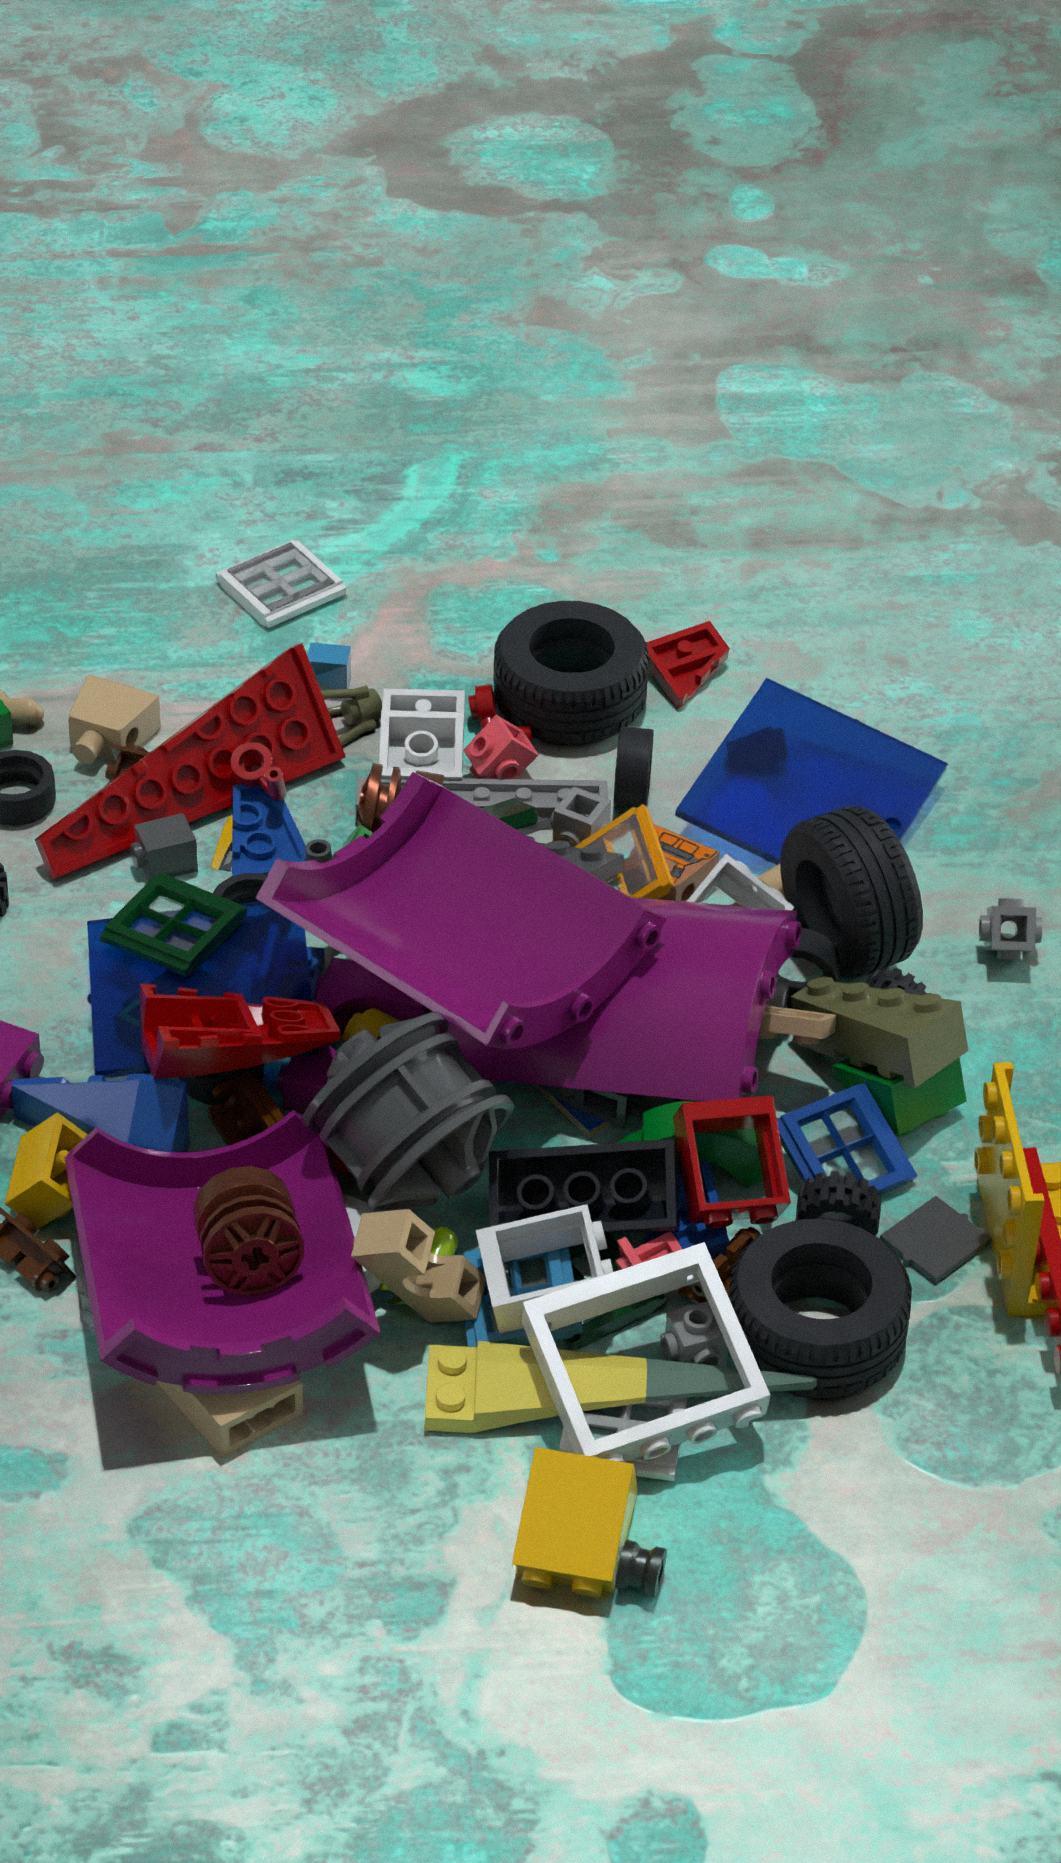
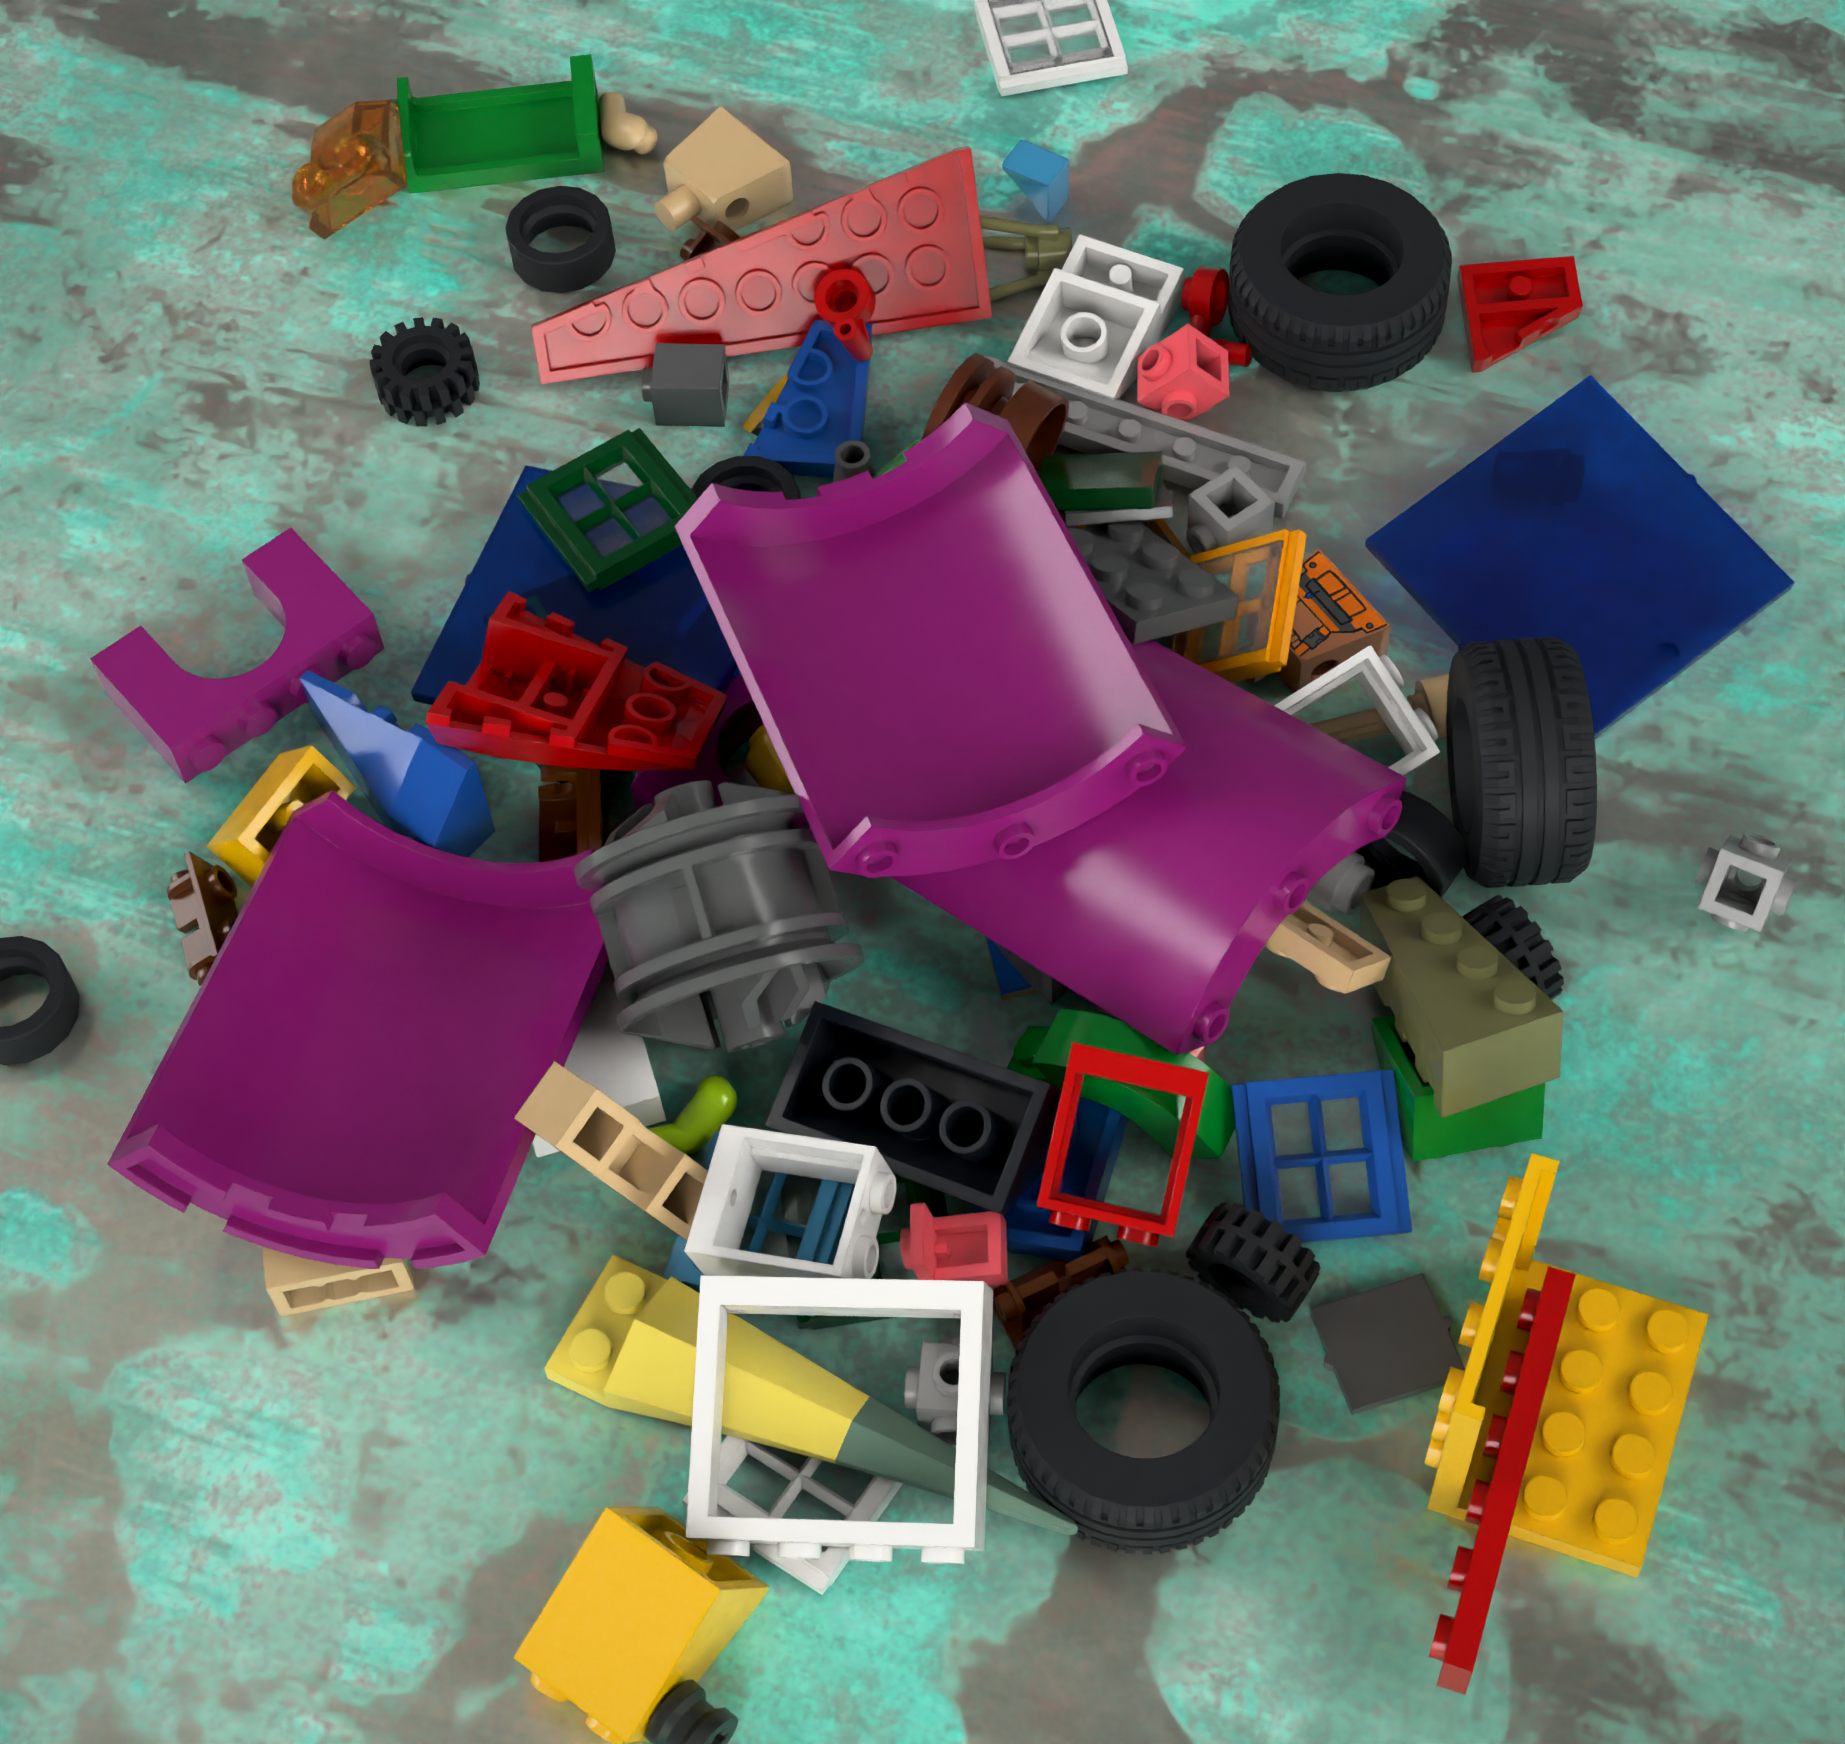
camera: 30 degrees right, 15 degrees up
copper wheel [193,1166,304,1296] -> none
black tyre [613,727,654,808] -> none

